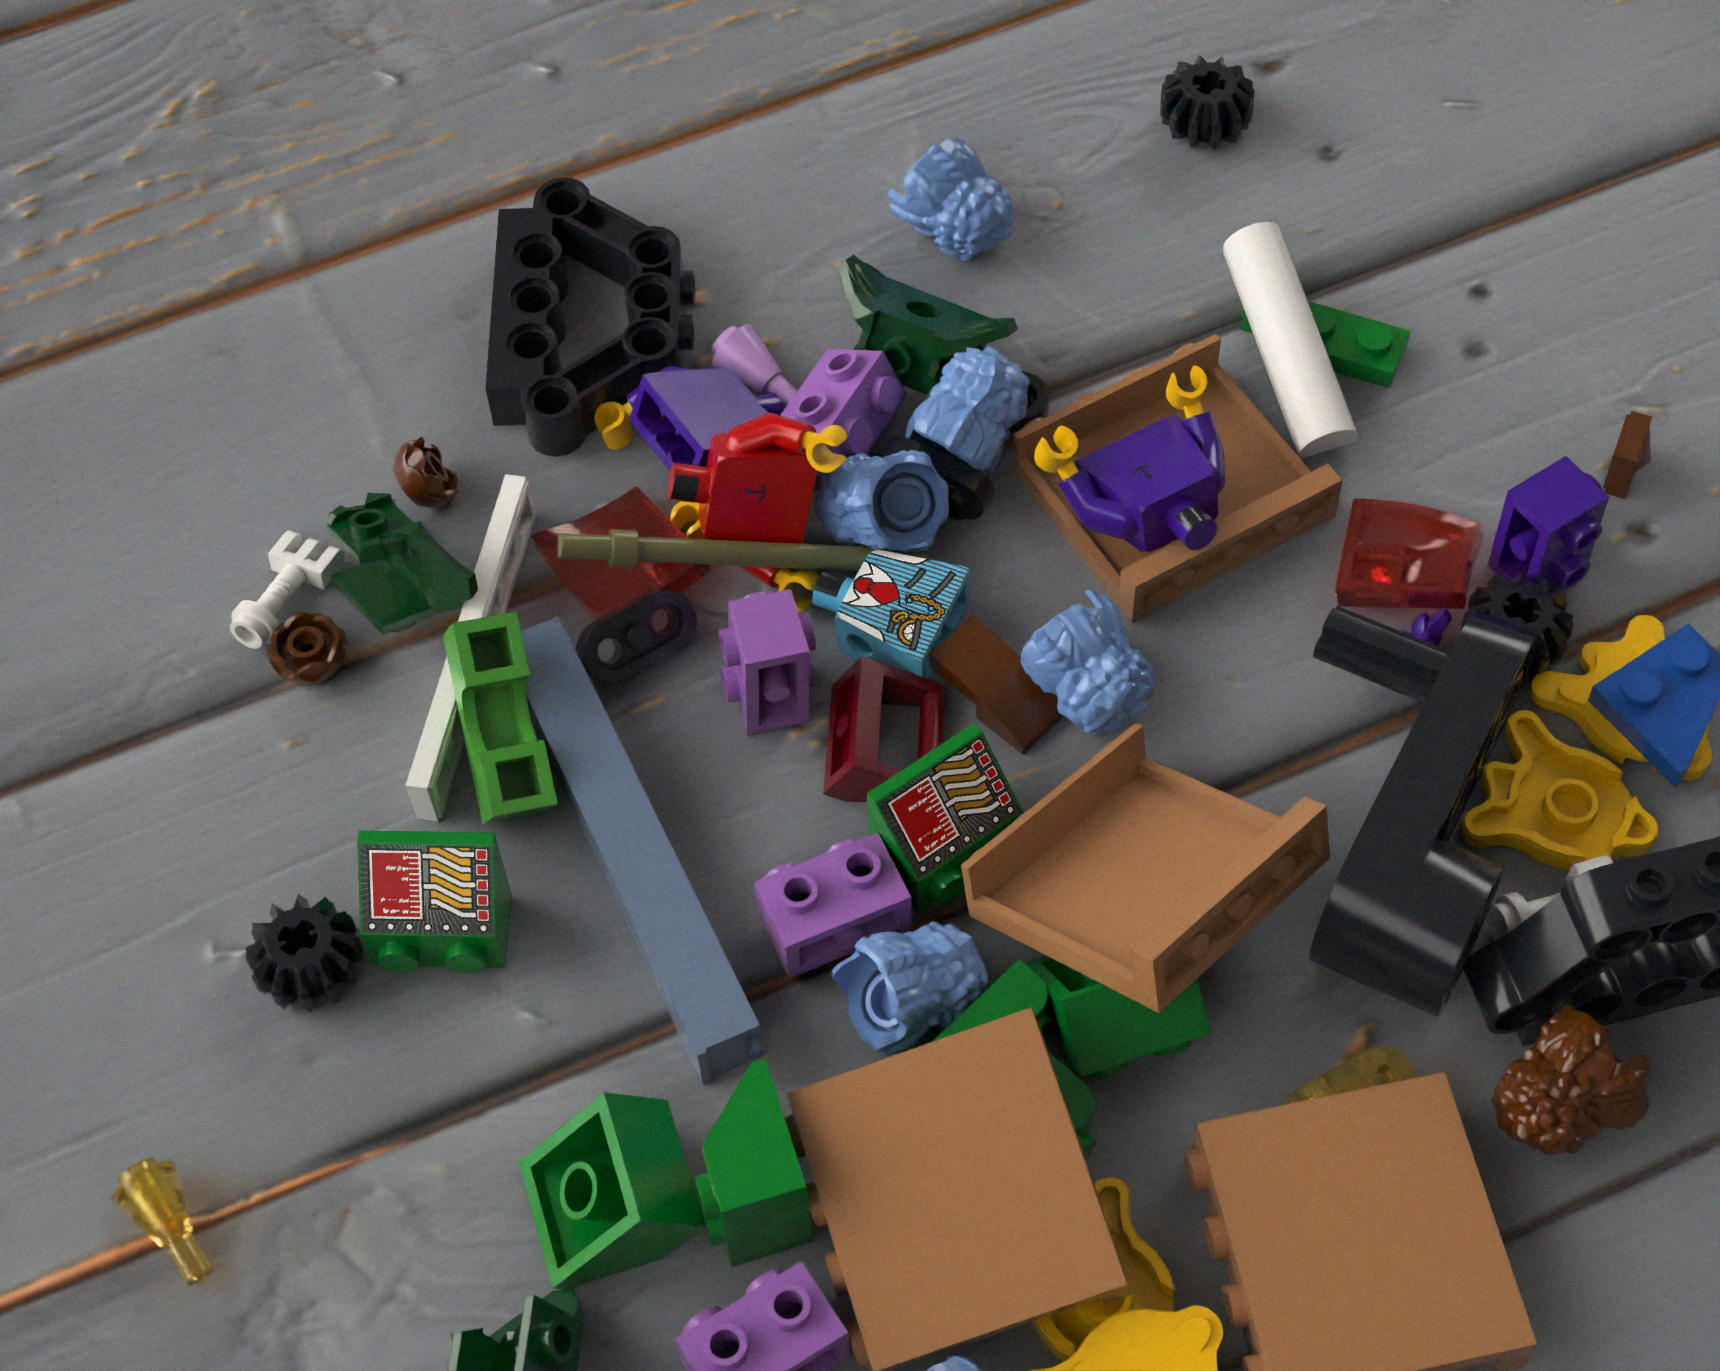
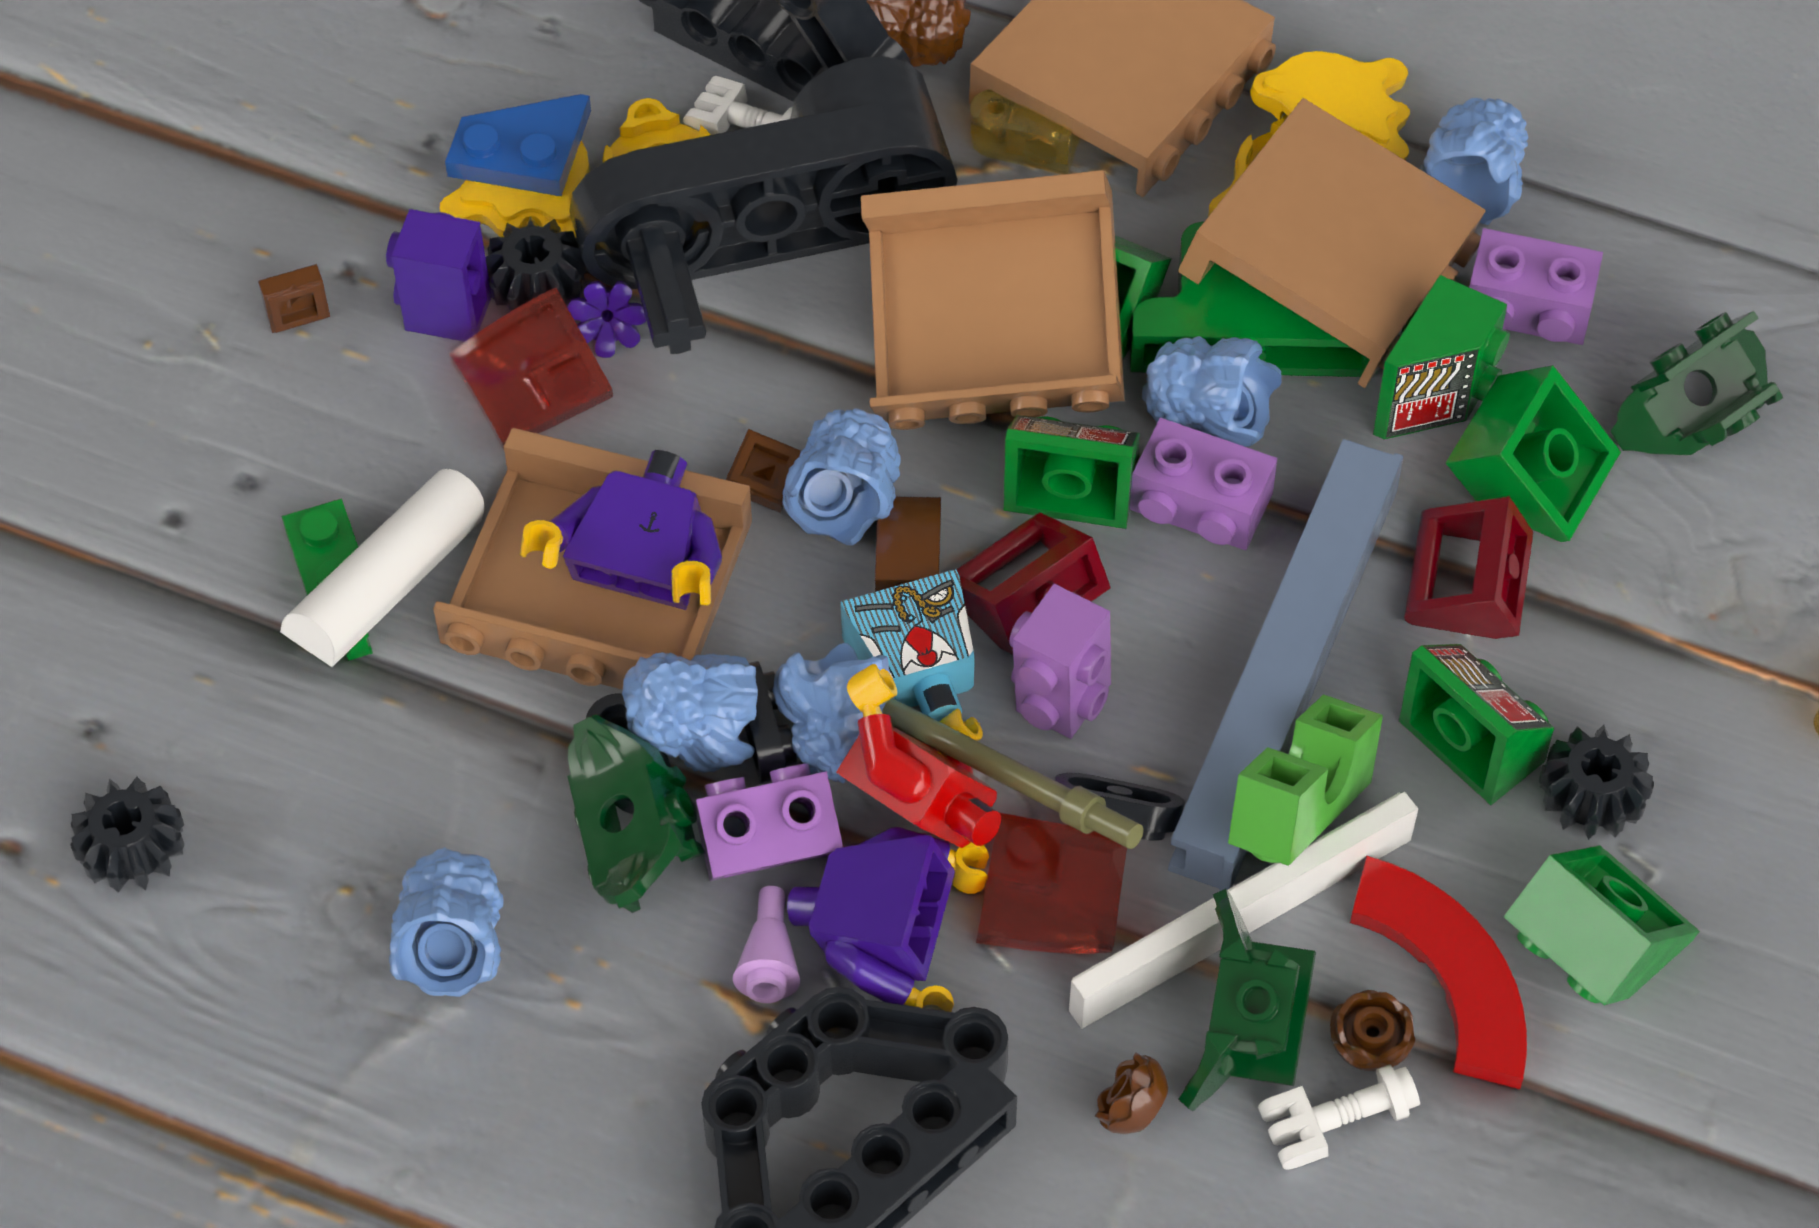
camera: 135 degrees left, 0 degrees up
none -> reddish brown tile [726,429,801,513]
none -> red tile [1350,856,1527,1089]
none -> dark red tile [1404,496,1534,639]
none -> slope [1503,845,1700,1006]

